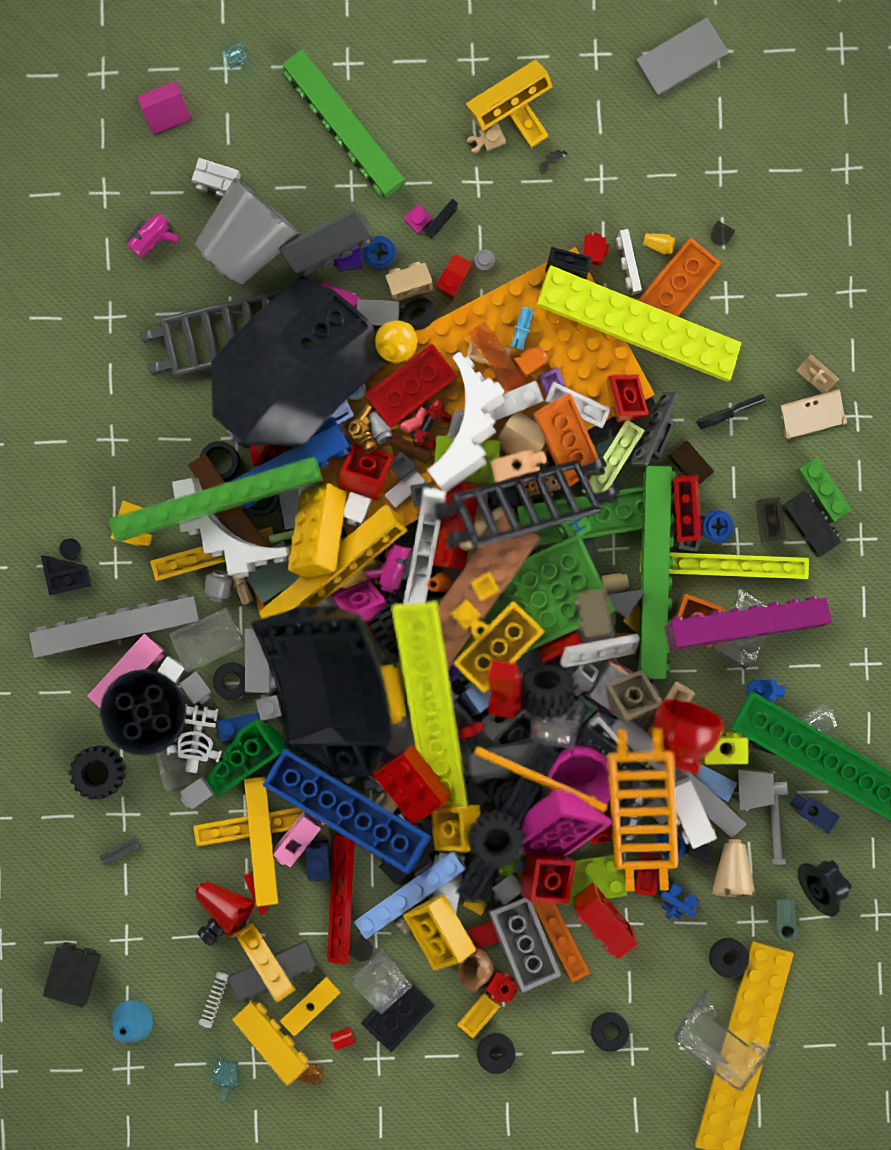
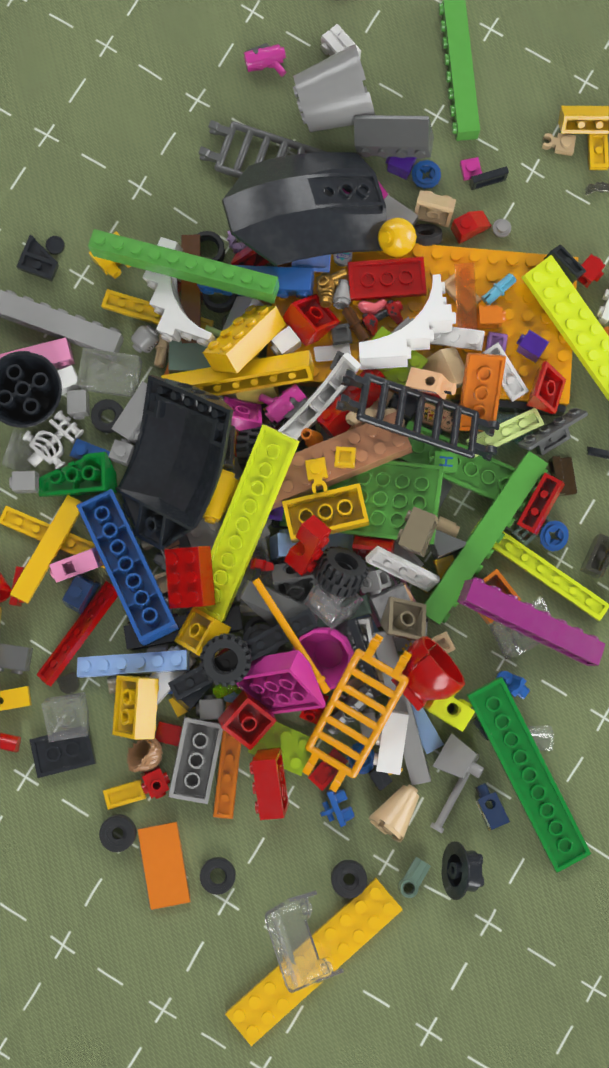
camera: 30 degrees right, 5 degrees down
none -> orange tile [138,821,191,910]
none -> dark purple brick [516,330,549,363]

